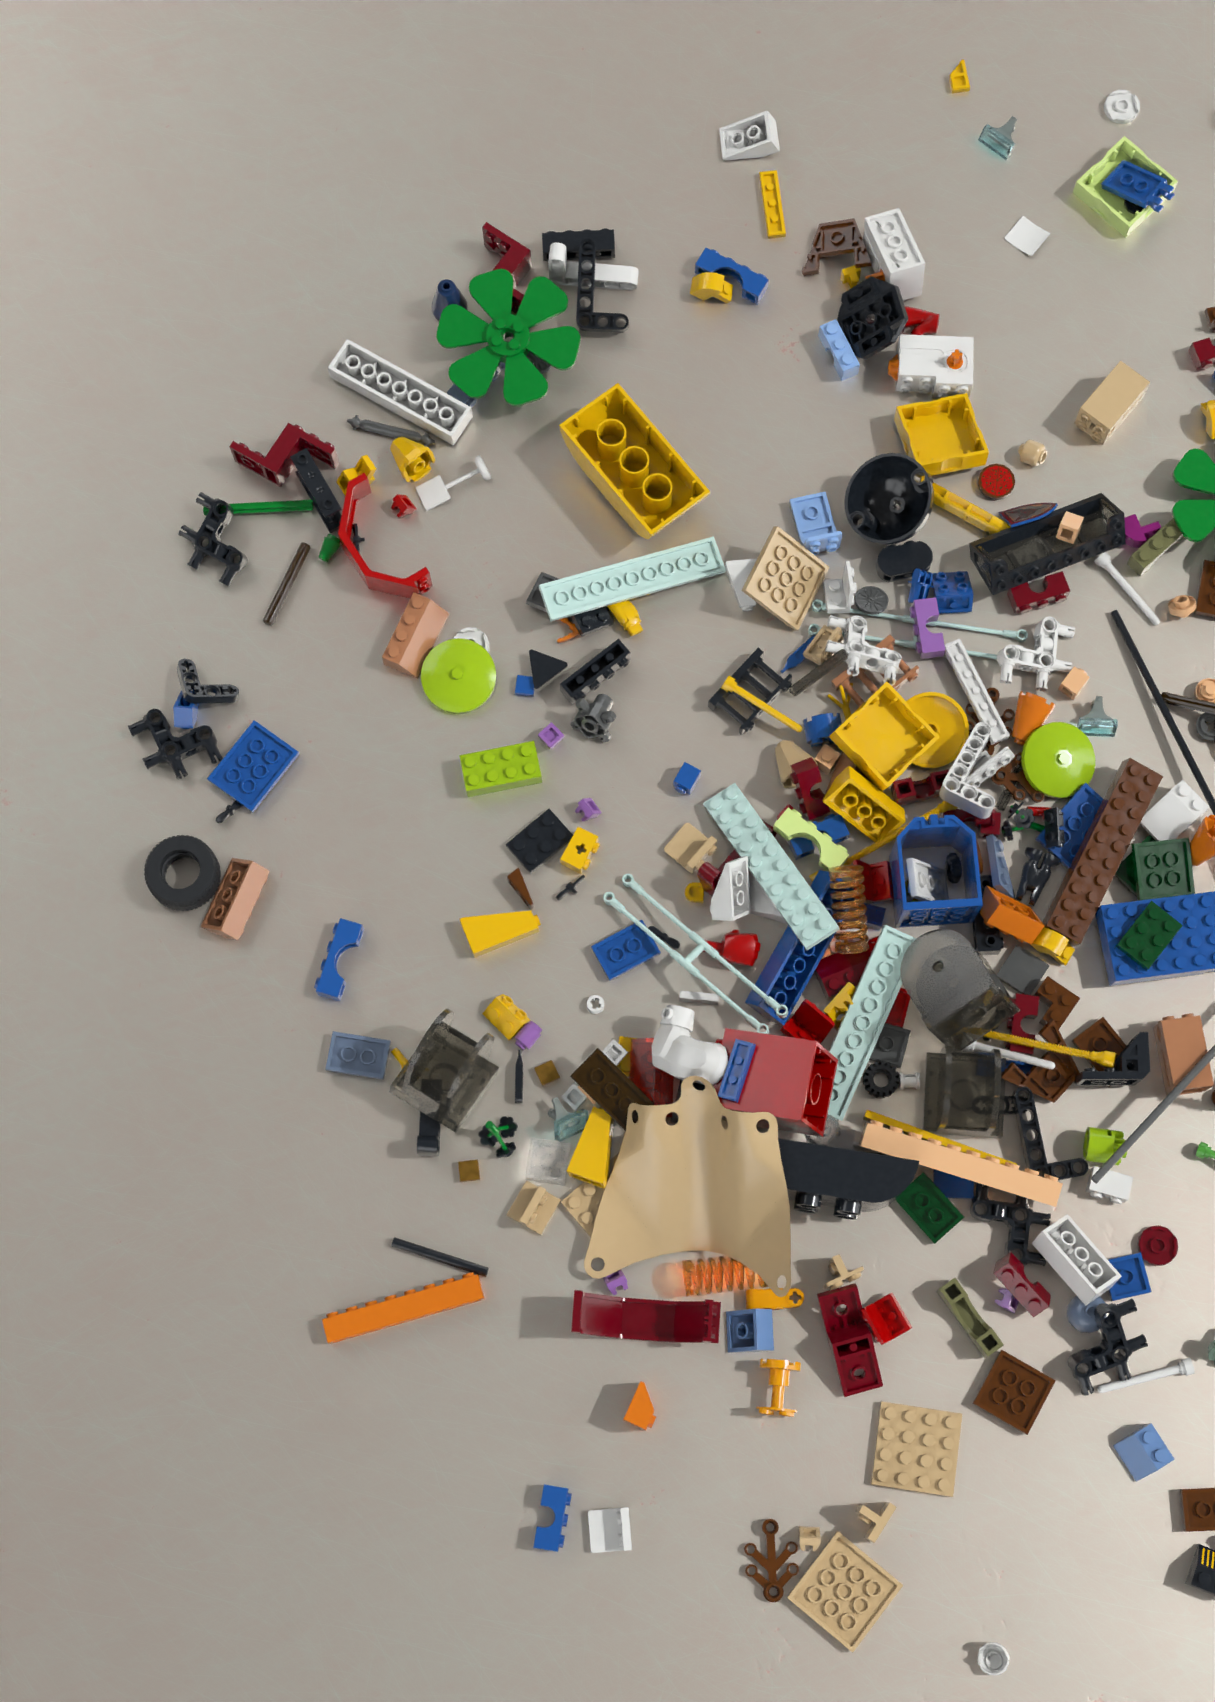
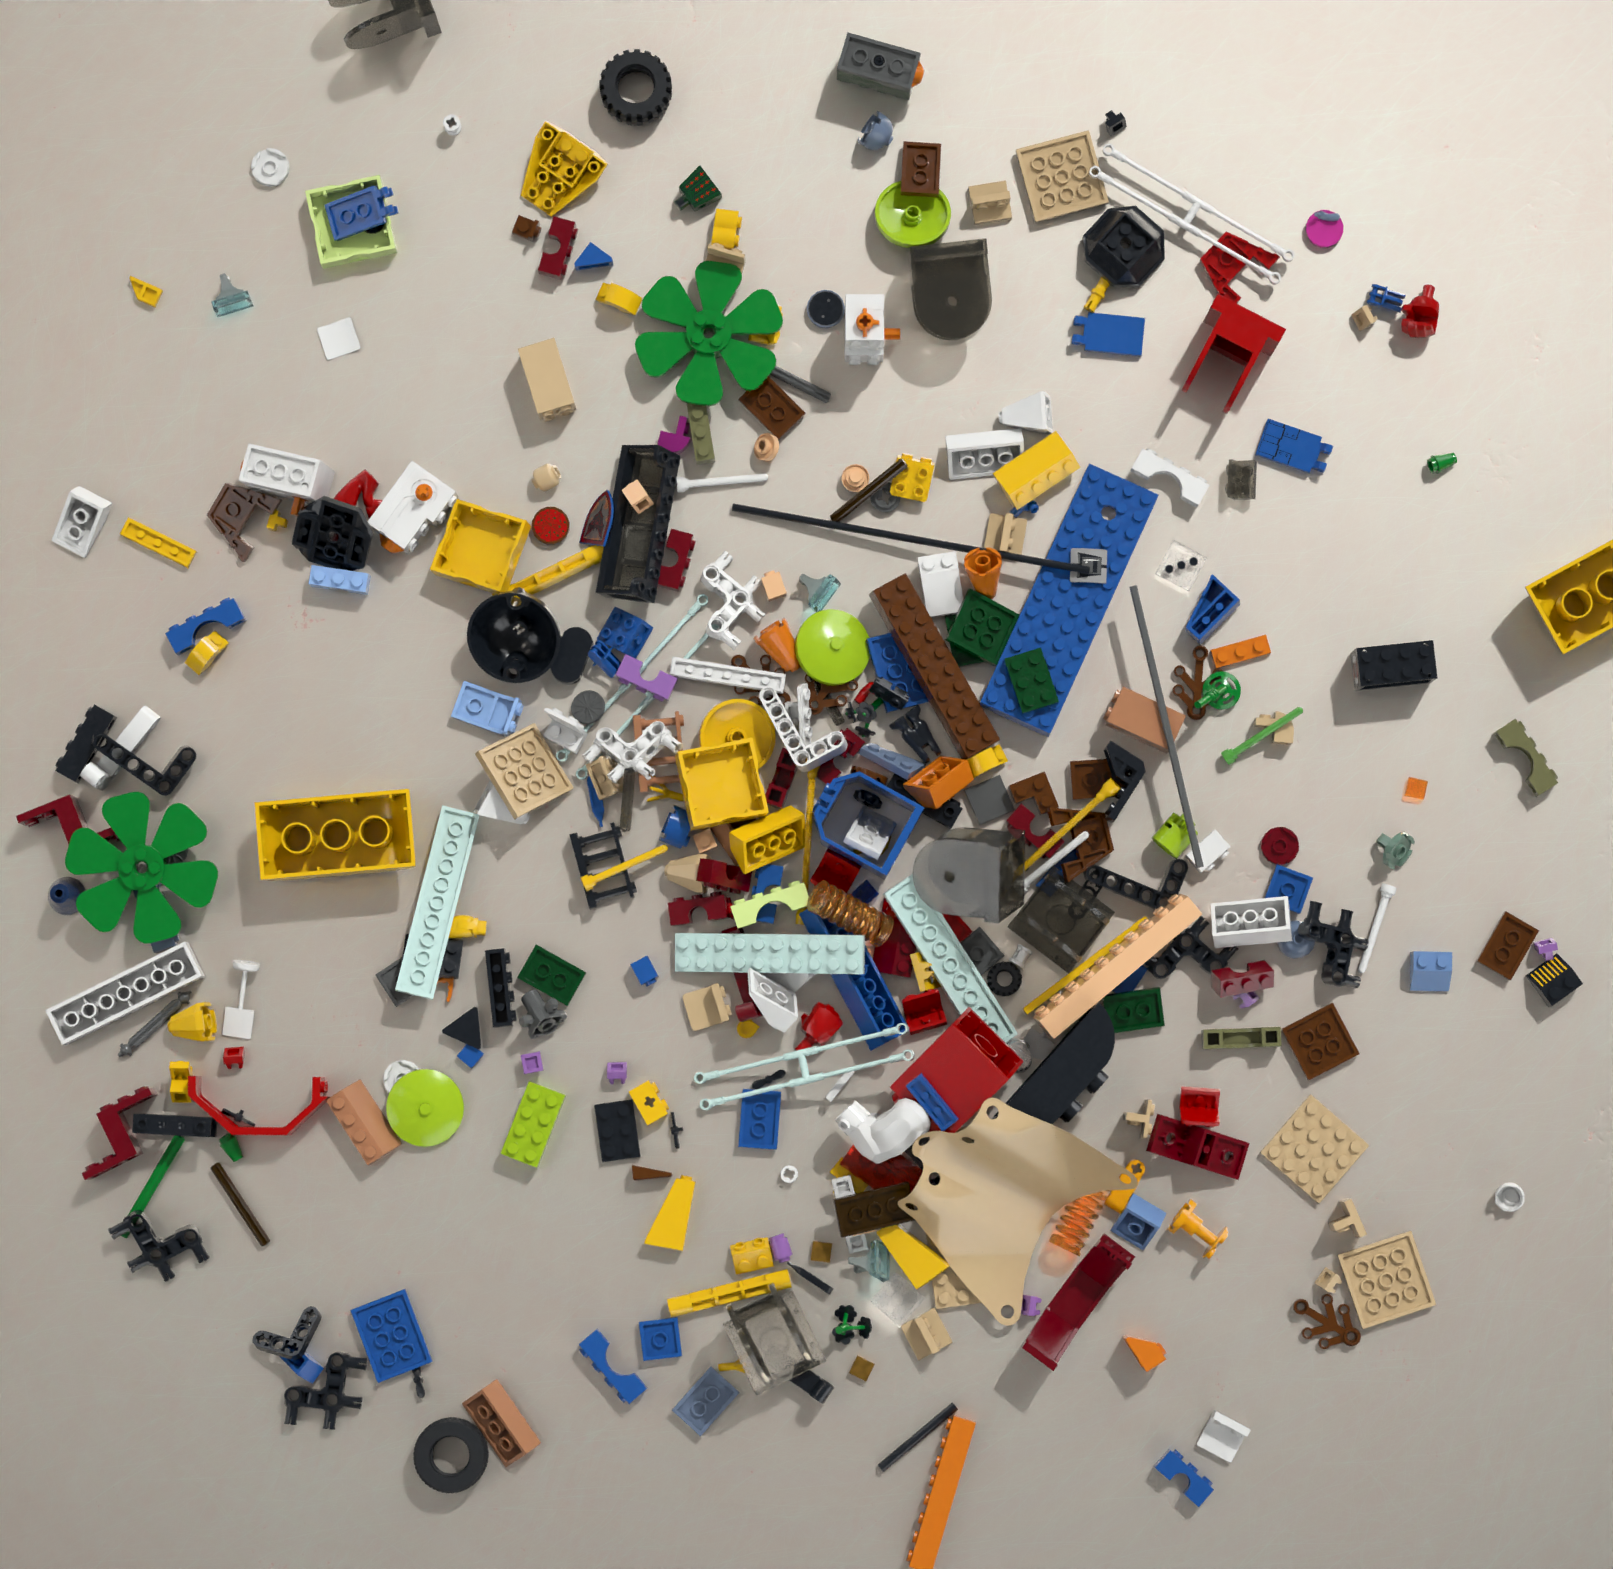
camera: 60 degrees left, 10 degrees up
none -> dark green plate [517,944,586,1006]
none -> blue plate [639,1317,682,1361]
none -> yellow piece [667,1269,792,1318]
none -> dark red arch [668,891,730,926]

